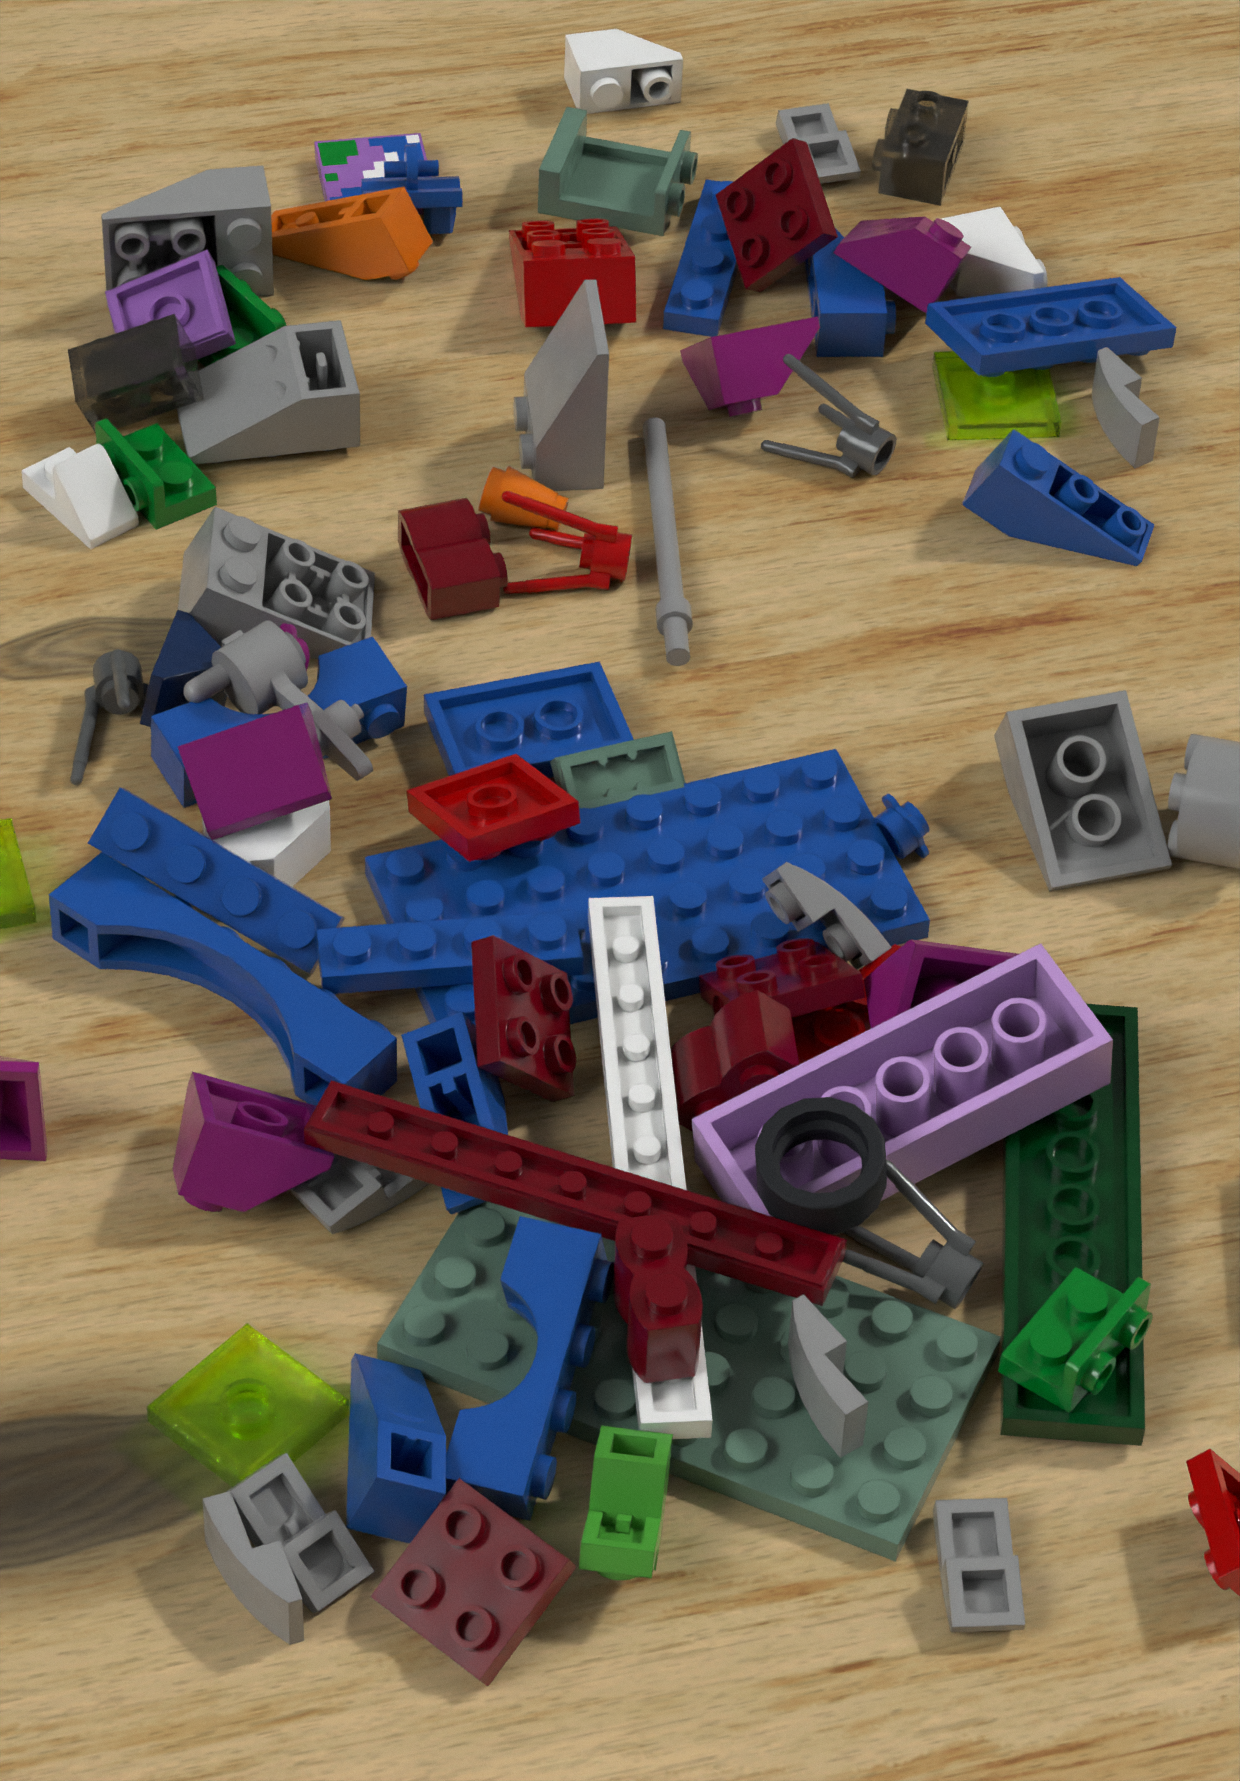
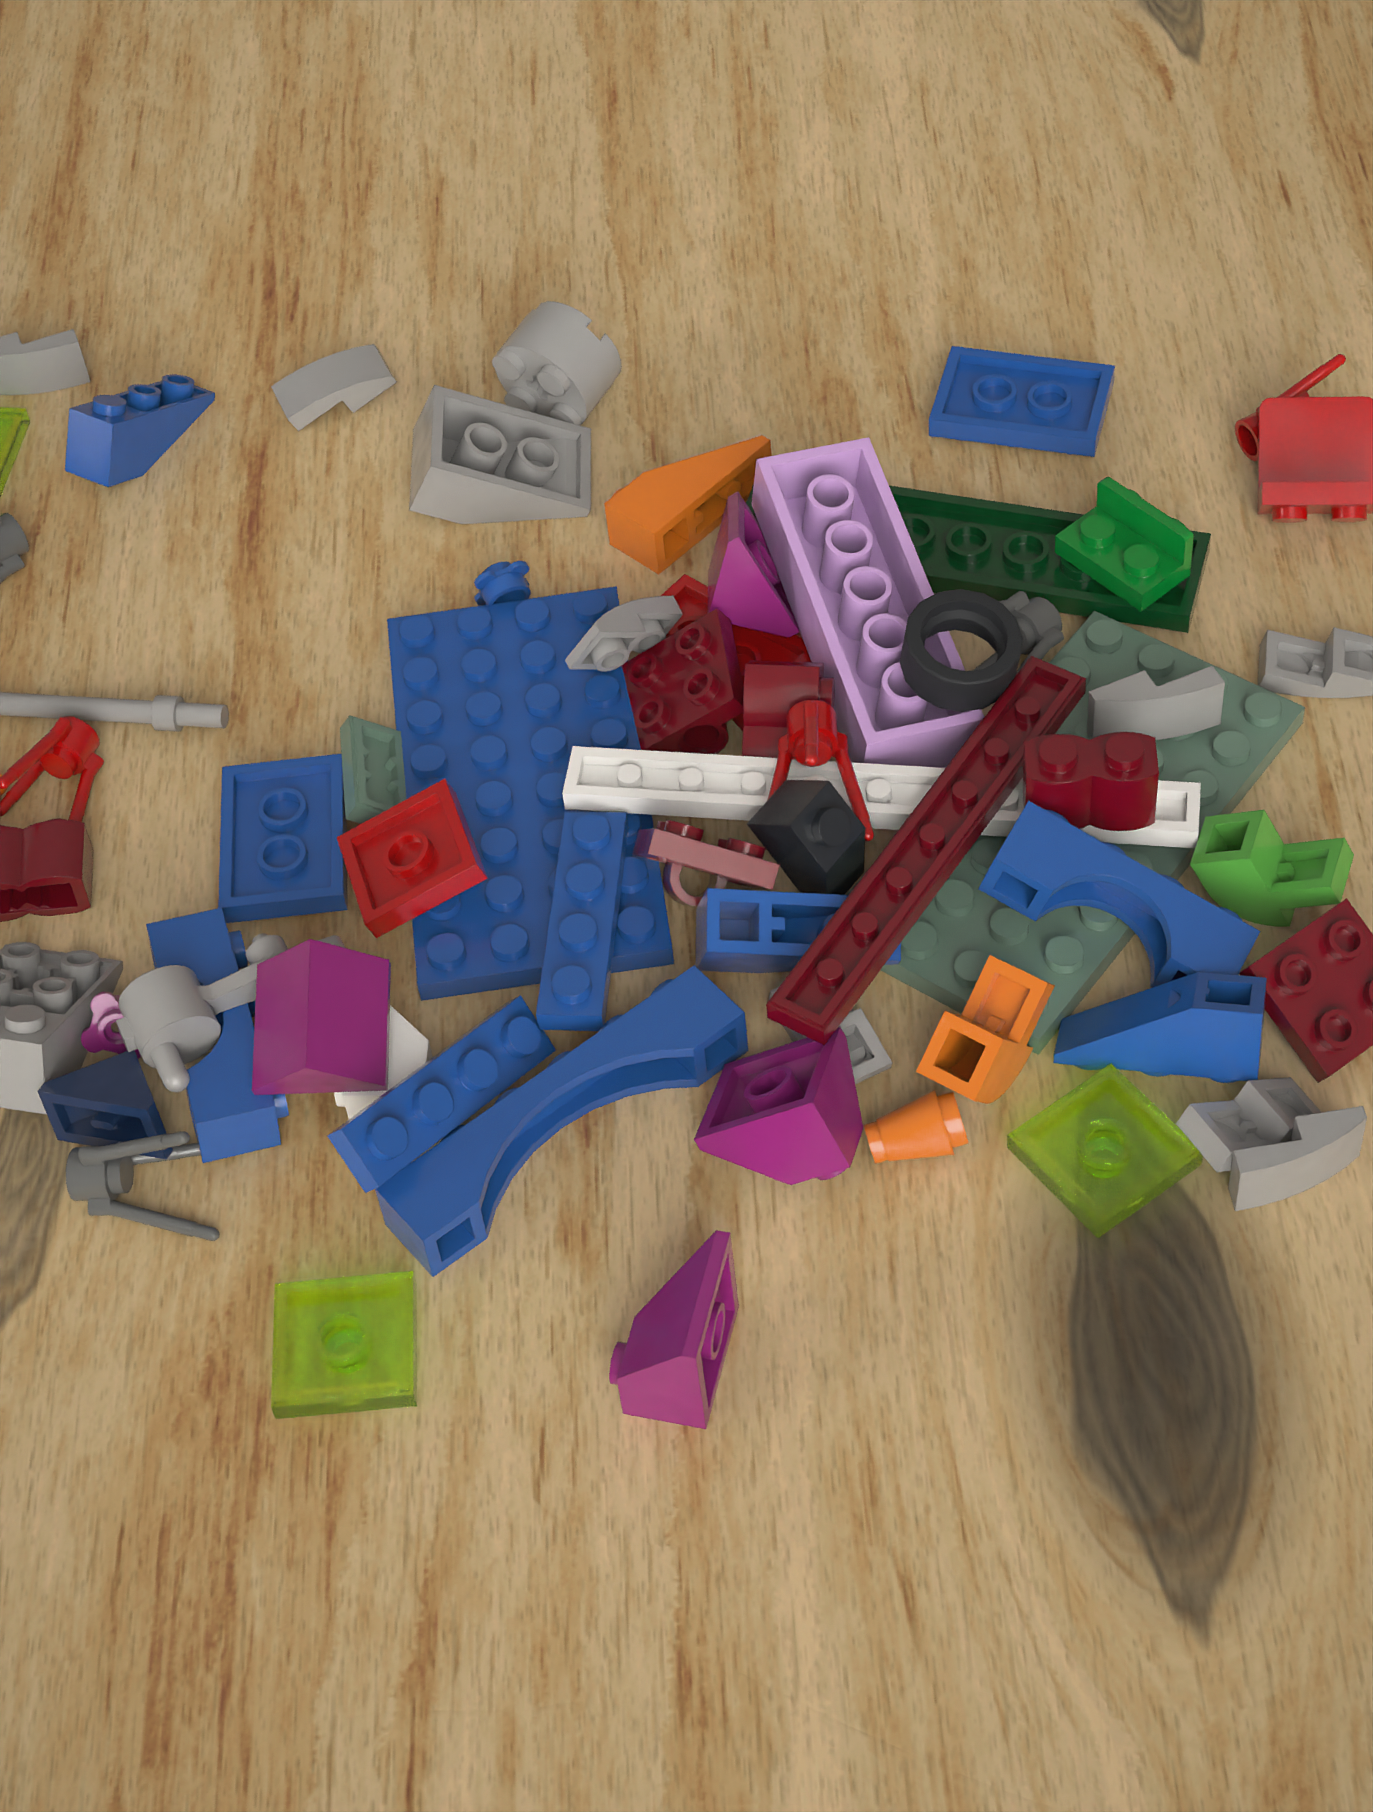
camera: 70 degrees left, 5 degrees up
none -> light grey slope [271,344,396,431]
none -> orange slope [604,435,772,575]
none -> black slope [747,780,866,895]
none -> red plant [767,700,874,841]
none -> orange cone [864,1090,969,1164]
none -> orange brick [916,955,1055,1104]

